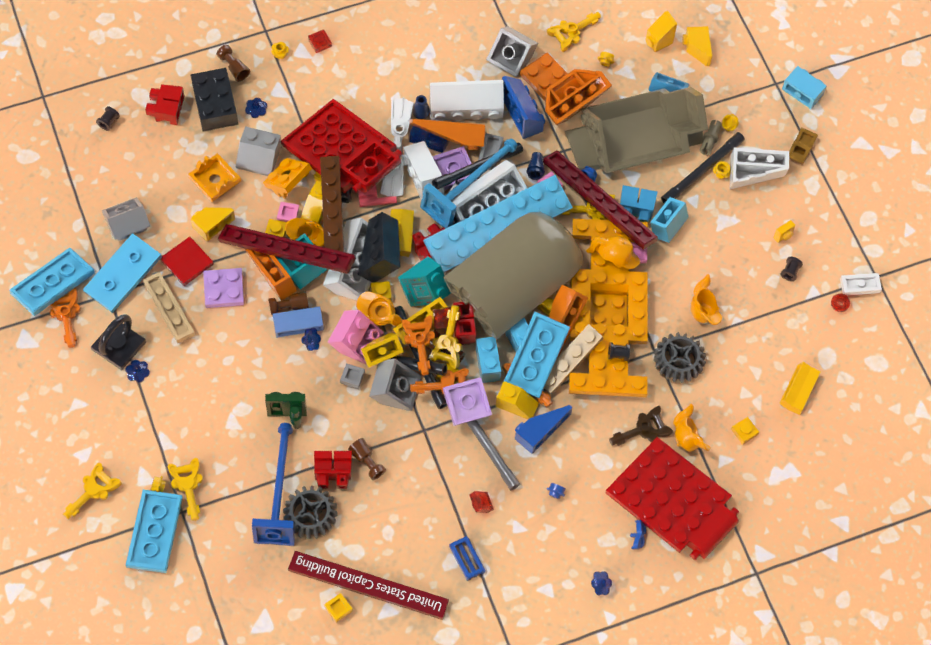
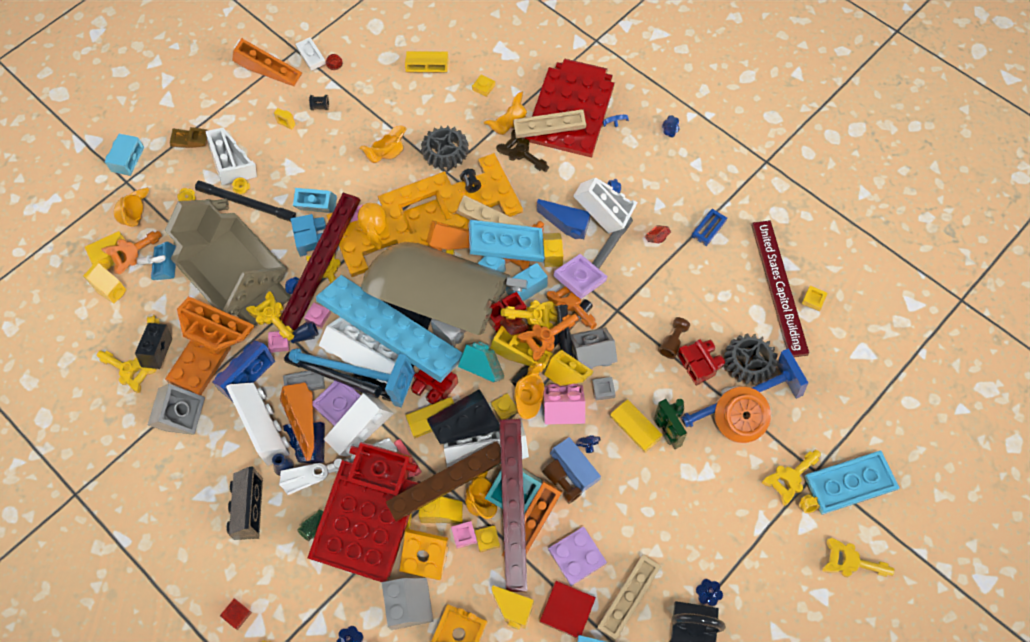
camera: 110 degrees left, 0 degrees up
none -> orange piece [101,231,162,274]
none -> light orange hair [113,187,149,227]
none -> black brick [135,323,173,369]
none -> white piece [137,255,166,265]
none -> slope [226,466,263,540]
none -> orange slope [232,38,302,86]
none -> yellow piece [246,291,294,341]
none -> bright pink plate [268,331,289,353]
none -> clear green cone [297,509,323,541]
none -> light grey plate [506,277,528,292]
none -> tan plate [513,110,586,138]
none -> white wedge [574,177,638,233]
none -> yellow piece [610,400,663,453]
none -> orange piece [715,387,771,443]

